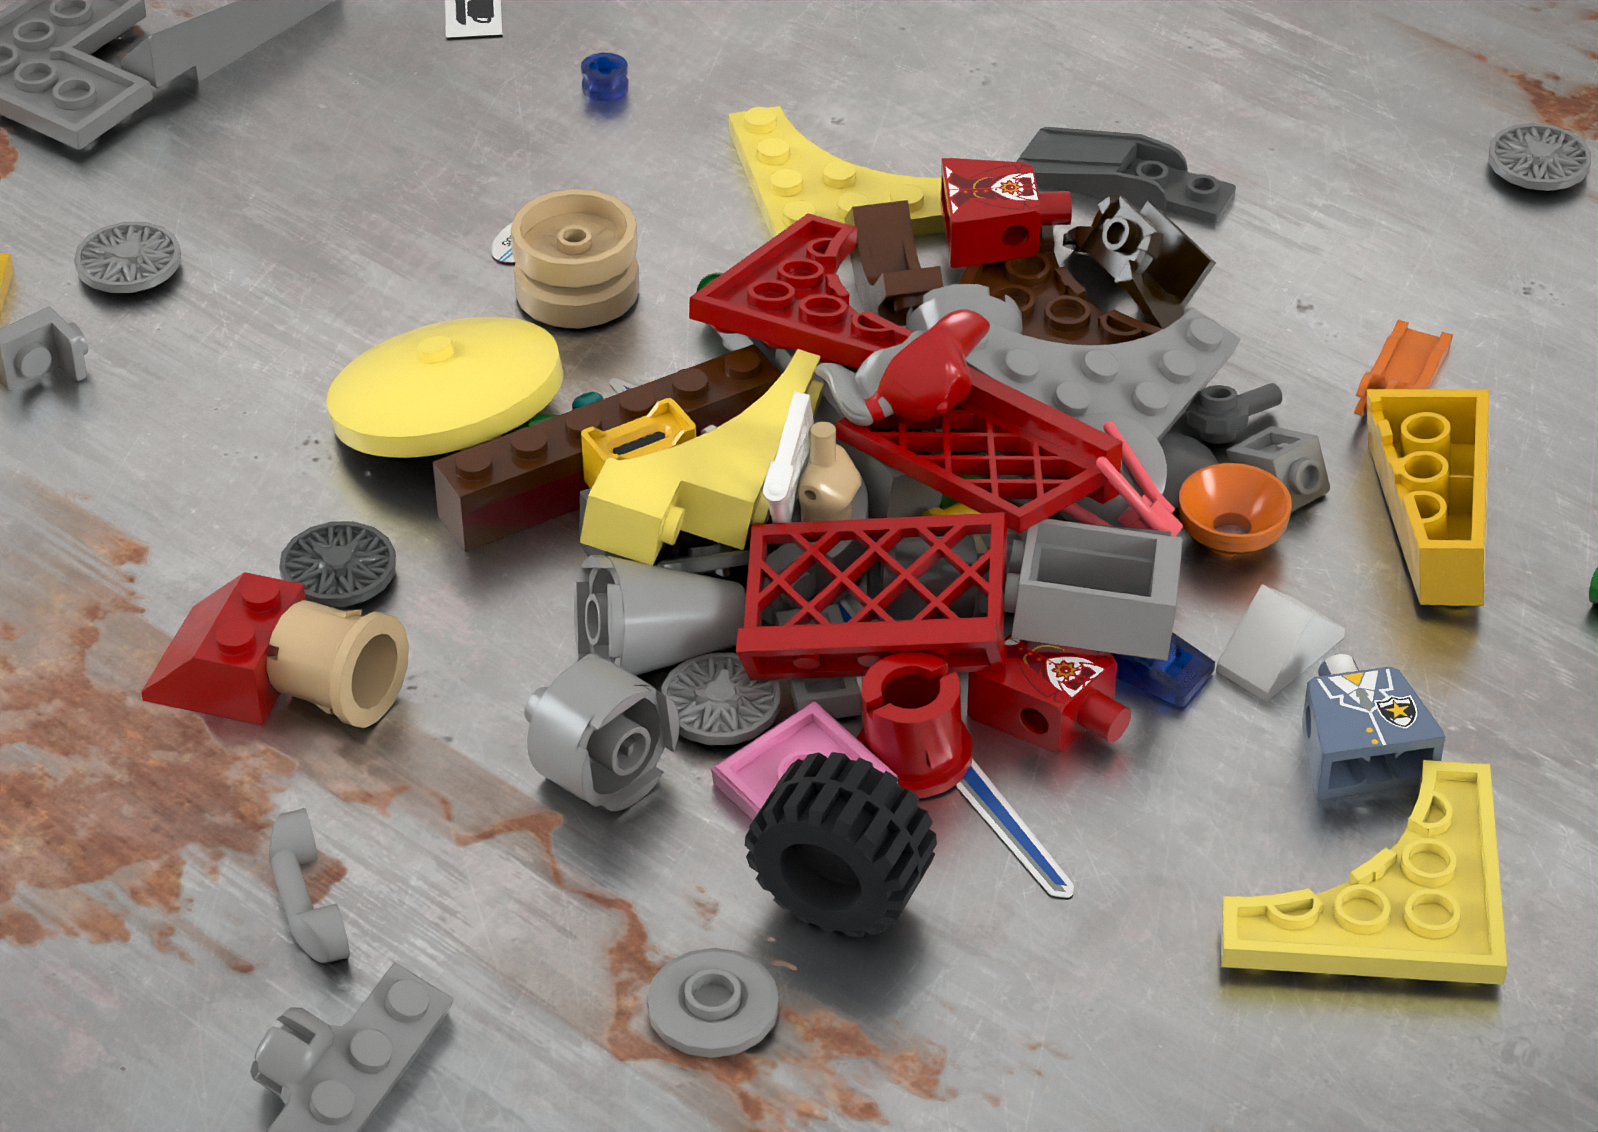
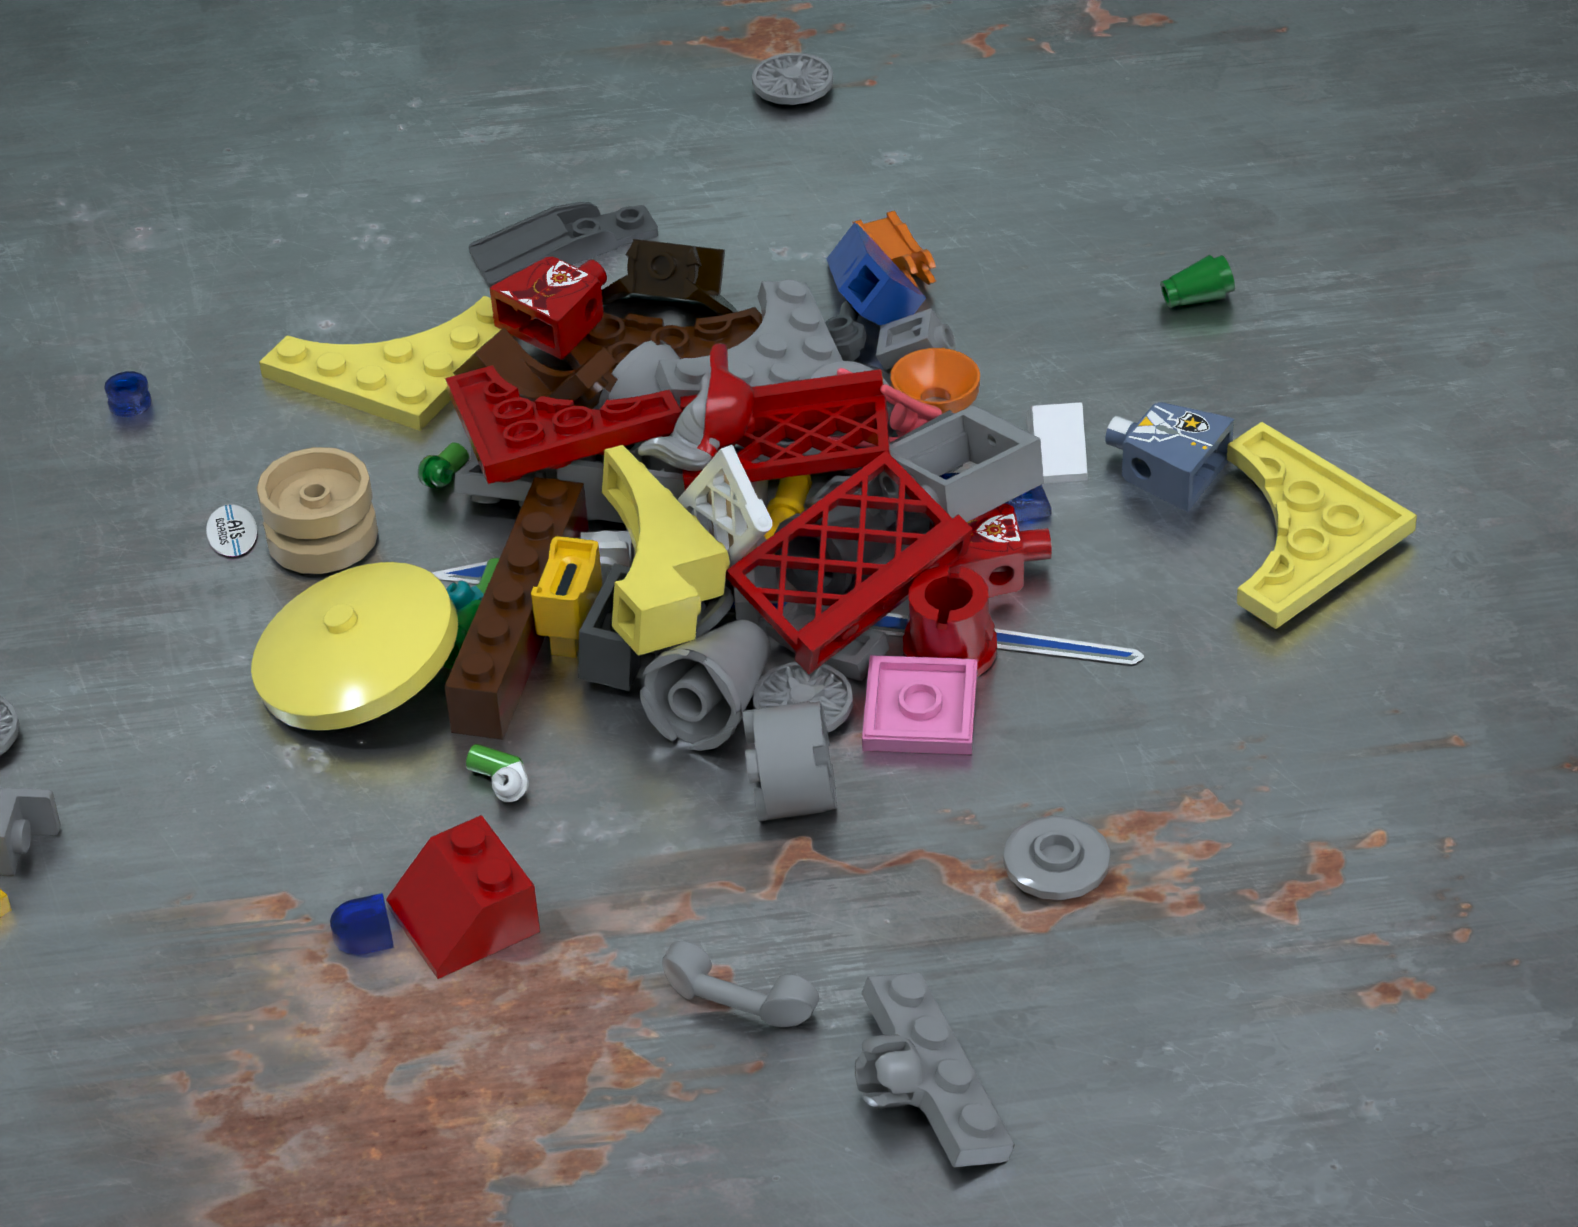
camera: 45 degrees left, 0 degrees up
tan piece [266,600,409,728] -> none
dark grey wheel [279,521,396,607] -> none
black tyre [744,752,937,937] -> none
yellow wedge [1366,389,1489,606] -> none
none -> clear blue tile [330,893,394,954]
none -> arm [466,744,529,802]
none -> blue slope [826,222,926,326]

